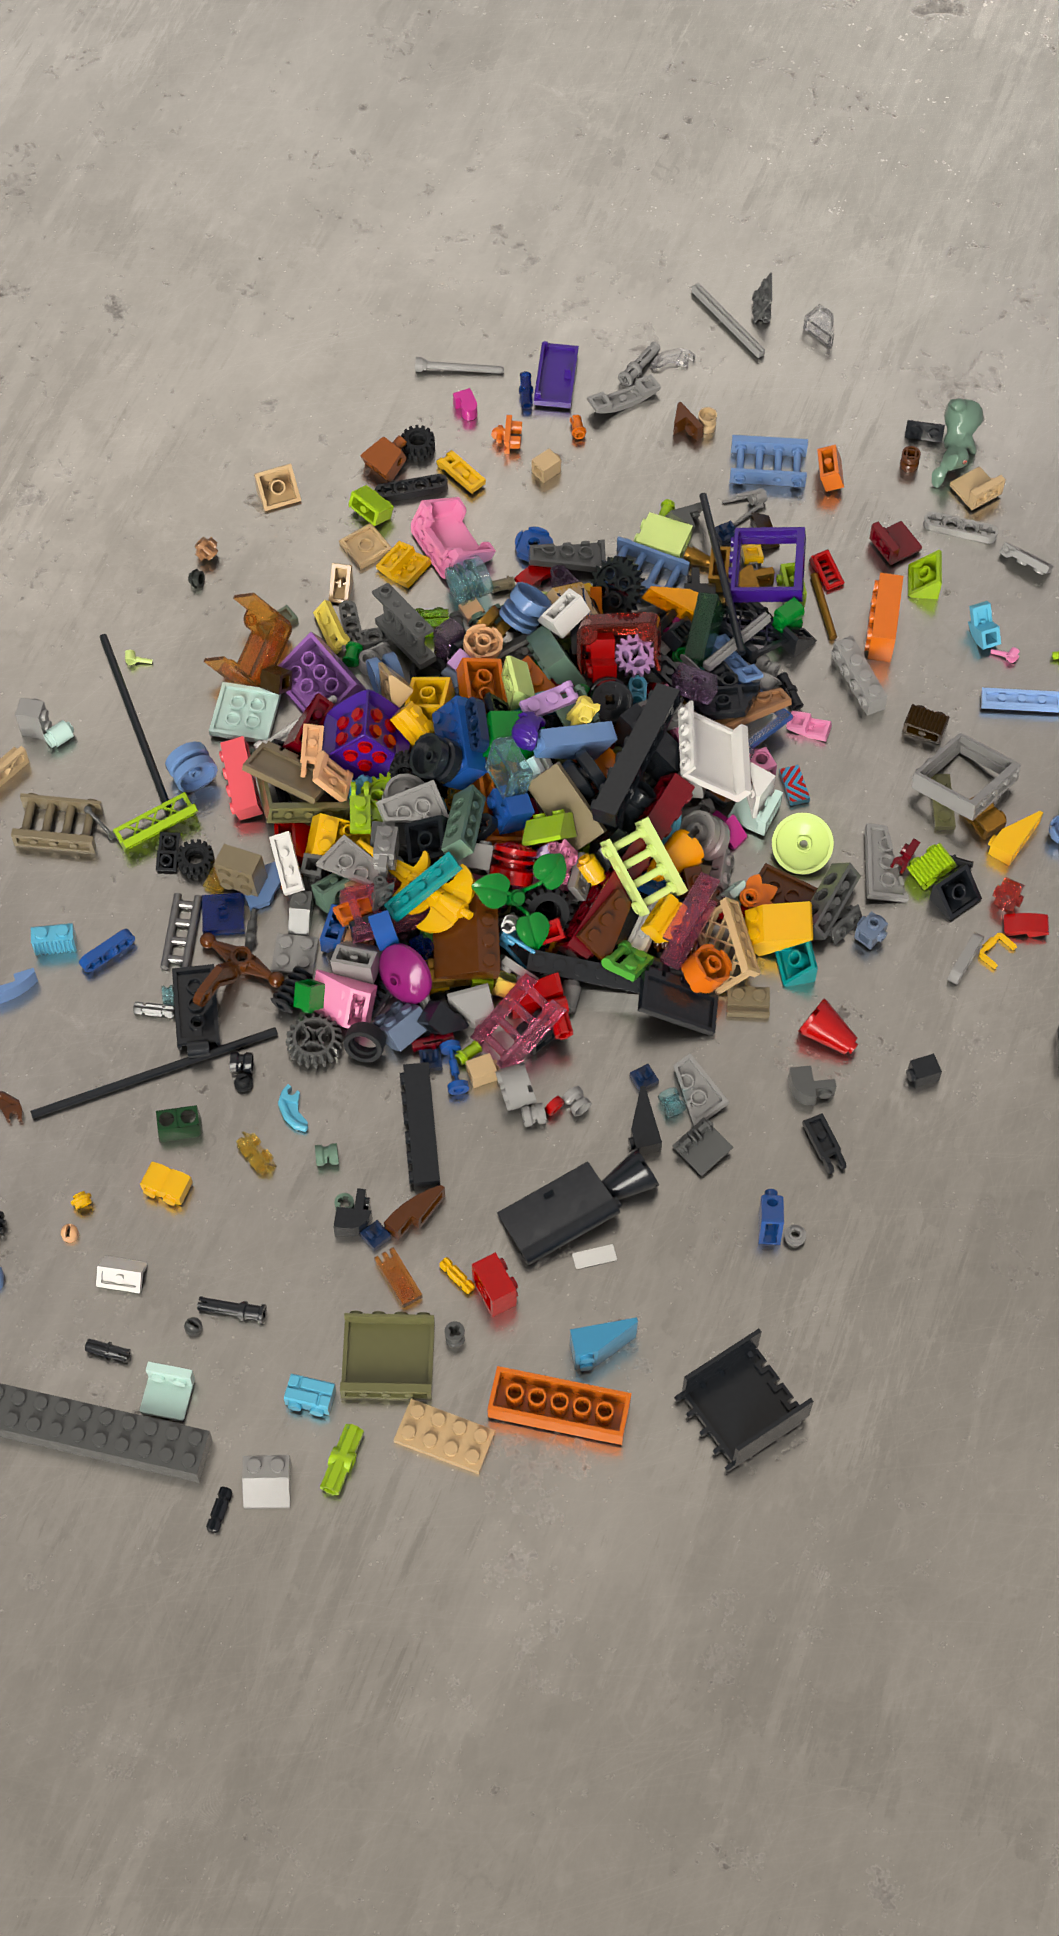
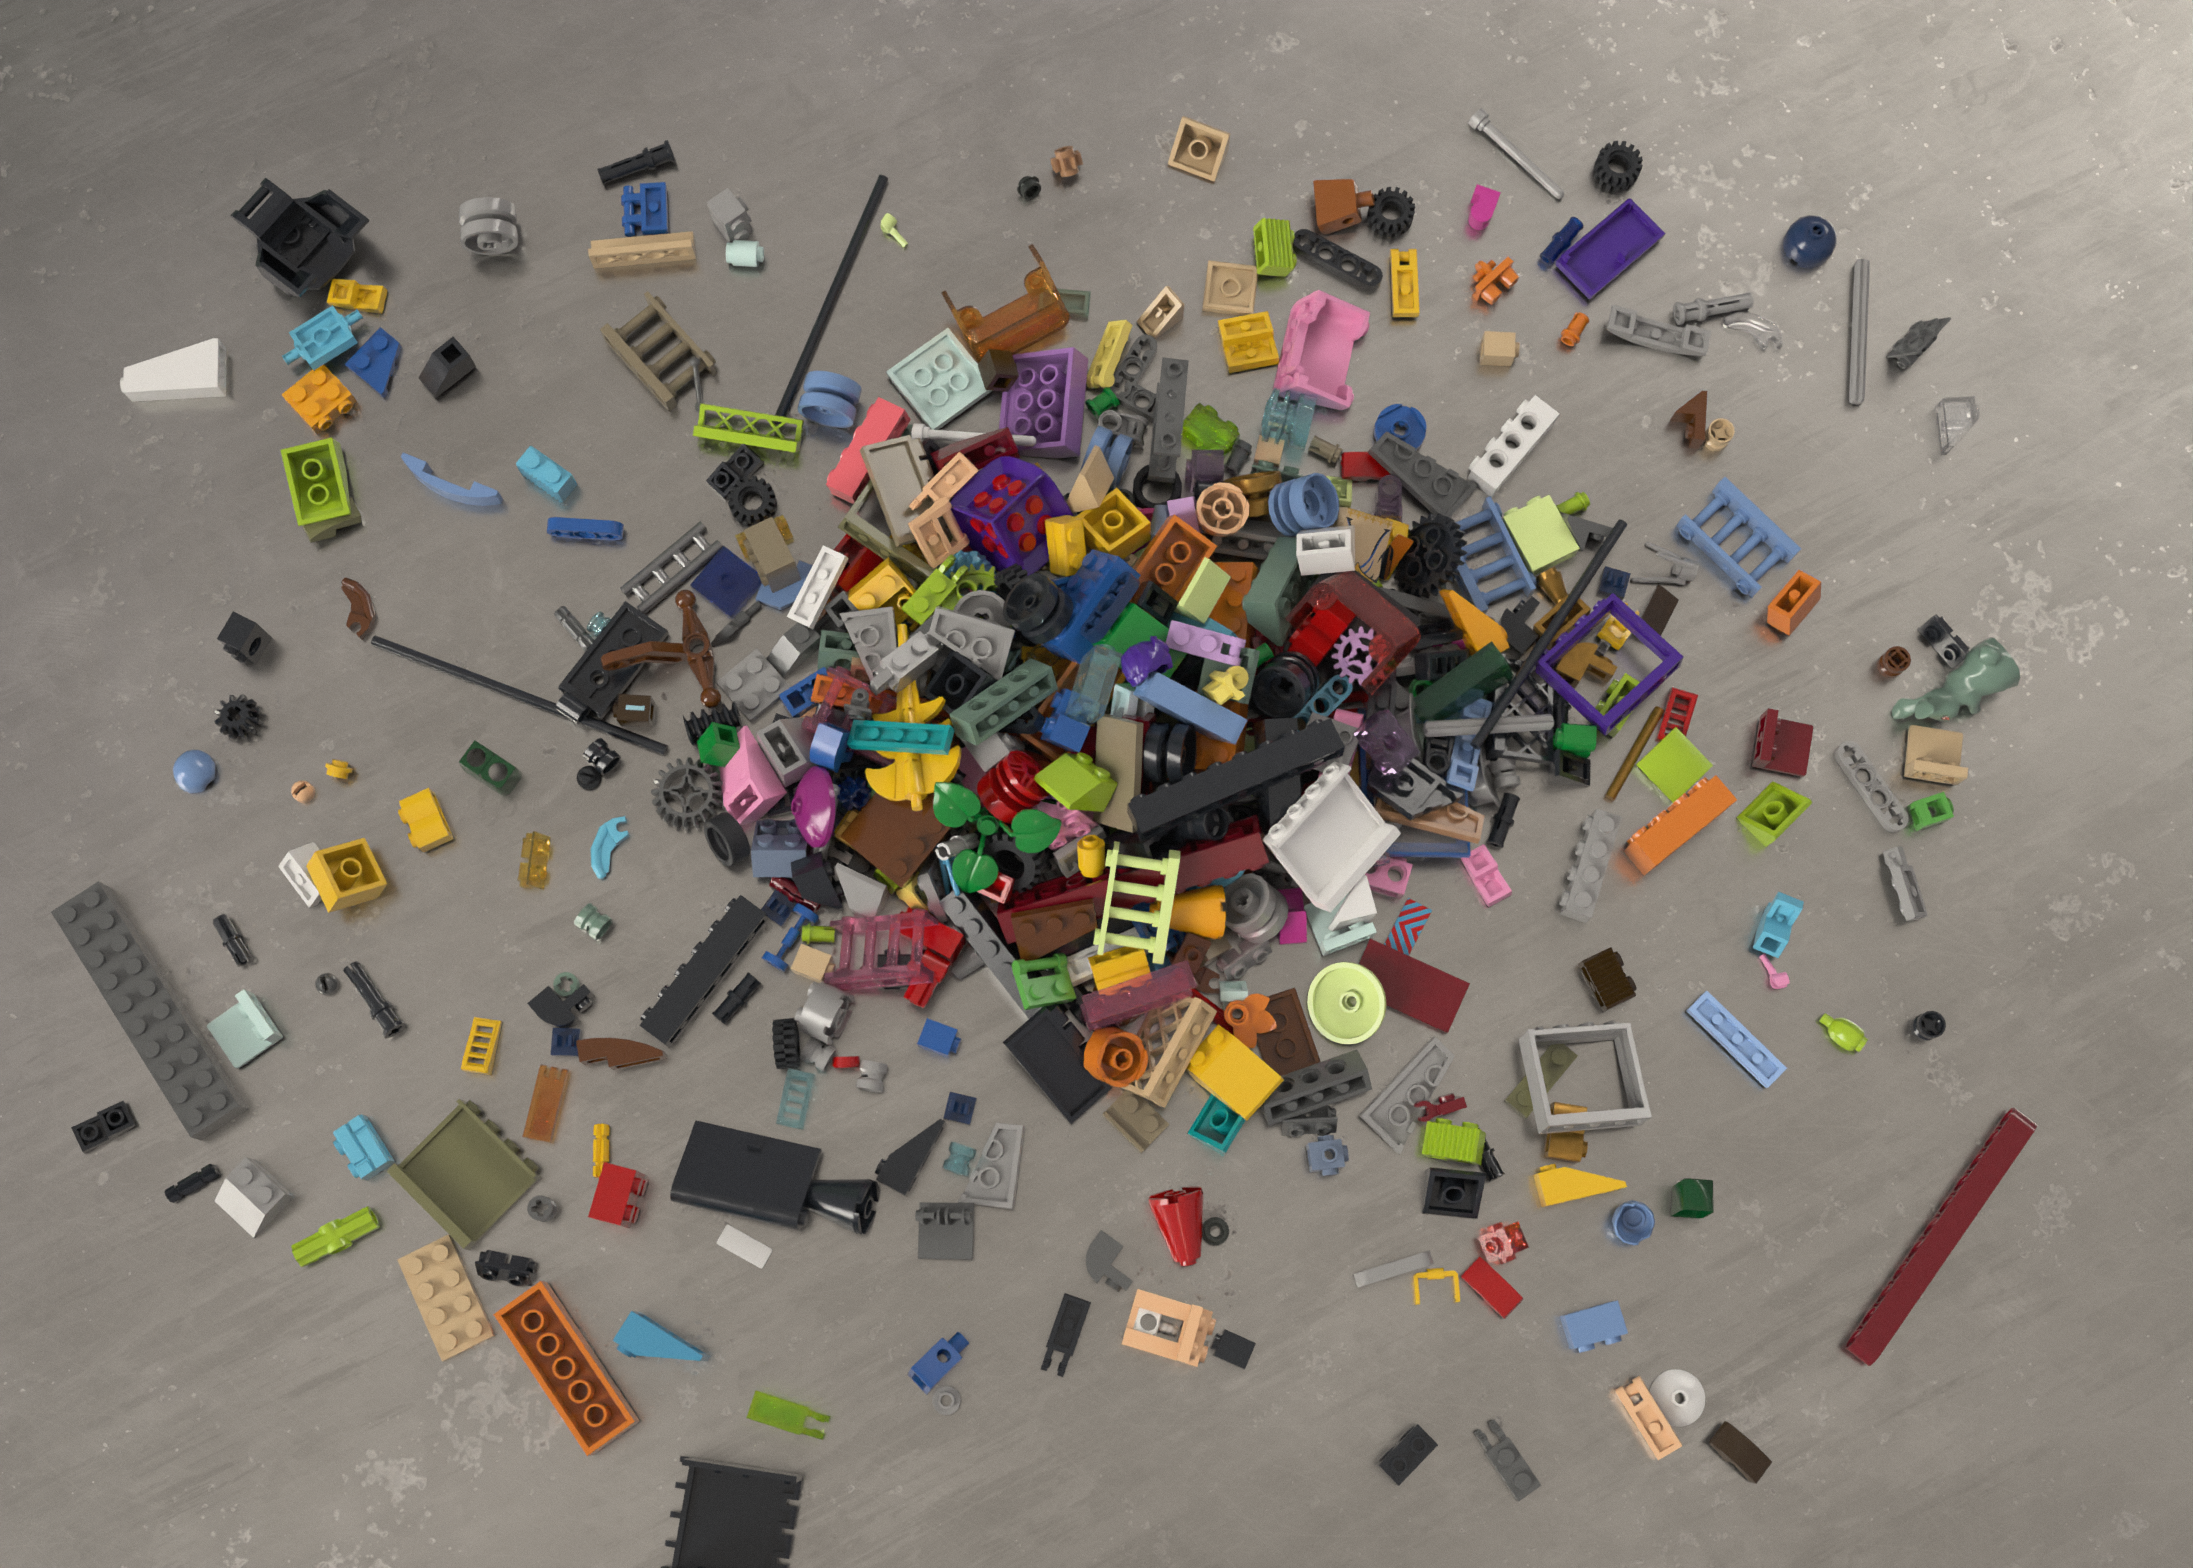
camera: 40 degrees right, 15 degrees up
none -> black slope [71,1101,135,1154]
none -> yellow brick [306,838,387,913]
none -> yellow slope [461,1017,502,1075]
none -> black hinge [475,1250,536,1286]
none -> dark brown brick [613,694,655,728]
none -> black pin [712,972,762,1025]
none -> clear neon green hinge [746,1390,830,1440]
none -> black tyre [772,1018,800,1069]
none -> clear light blue slope [776,1068,816,1130]
none -> blue brick [917,1018,961,1058]
none -> light nougat brick [1121,1289,1216,1367]
none -> pearl dark grey plate [1202,1217,1229,1245]
none -> dark red tile [1359,938,1470,1033]
none -> white brick [1468,395,1560,498]
none -> black tyre [1594,141,1643,191]
none -> lime slope [1636,727,1713,803]
none -> dark blue cylinder [1783,215,1837,268]
none -> bright green brick [1906,792,1954,832]

